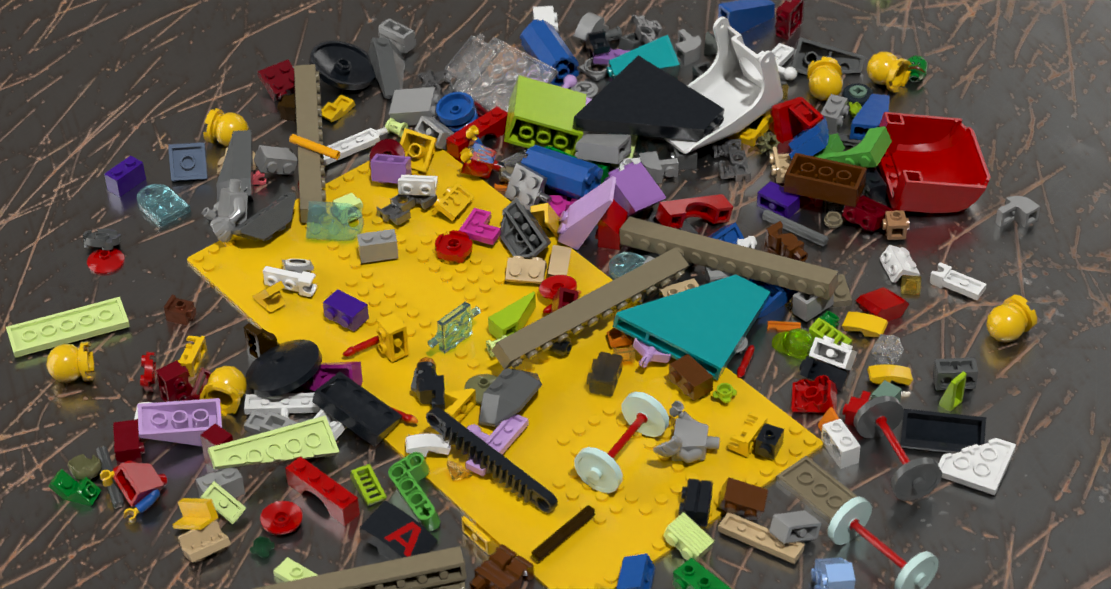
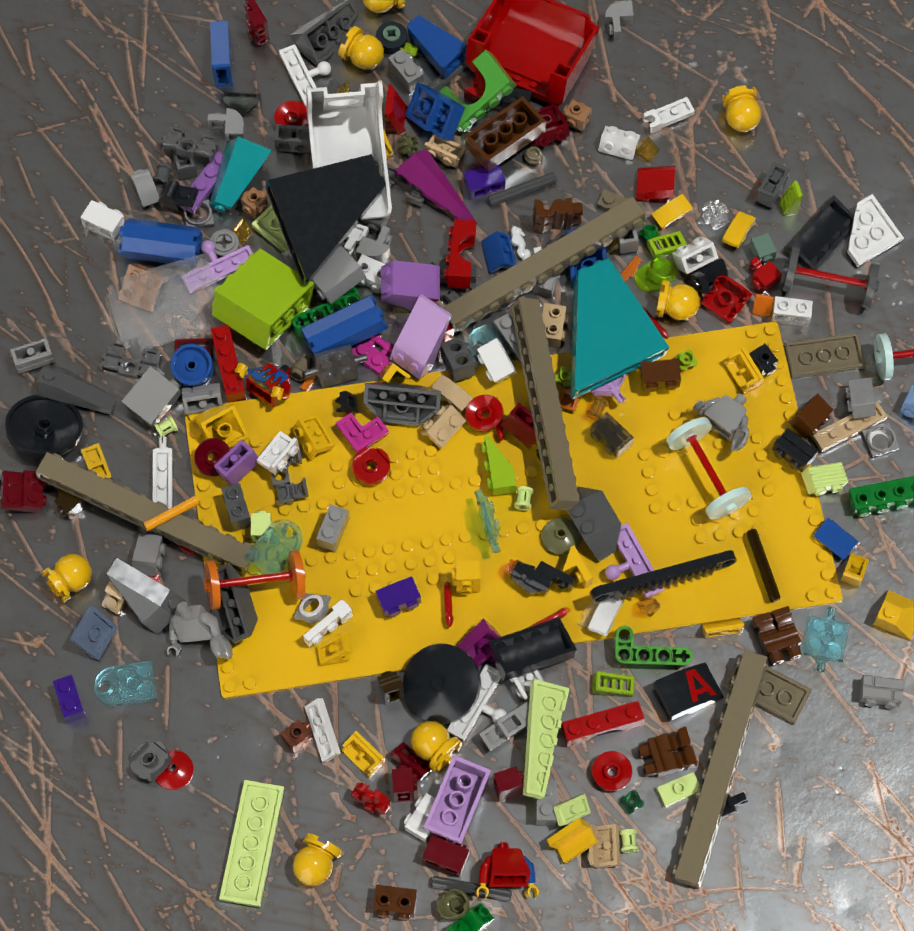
camera: 60 degrees left, 25 degrees up
red slope [789,97,824,130] -> none
none -> orange piece [204,550,306,610]
none -> dark grey brick [221,483,251,531]
none -> white plate [305,698,341,762]
none -> black tile [335,391,358,415]
none -> white plate [344,224,369,256]
none -> reddish brown brick [373,885,417,920]
none -> magenta wedge [394,149,477,225]
none -> dark grey brick [440,337,477,382]
none -> white brick [477,338,517,384]
none -> yellowish green bush [619,829,639,853]
none -> reddish brown hips [638,726,698,777]
none -> yellow tile [655,280,700,320]
none -> light grey piece [862,423,900,458]

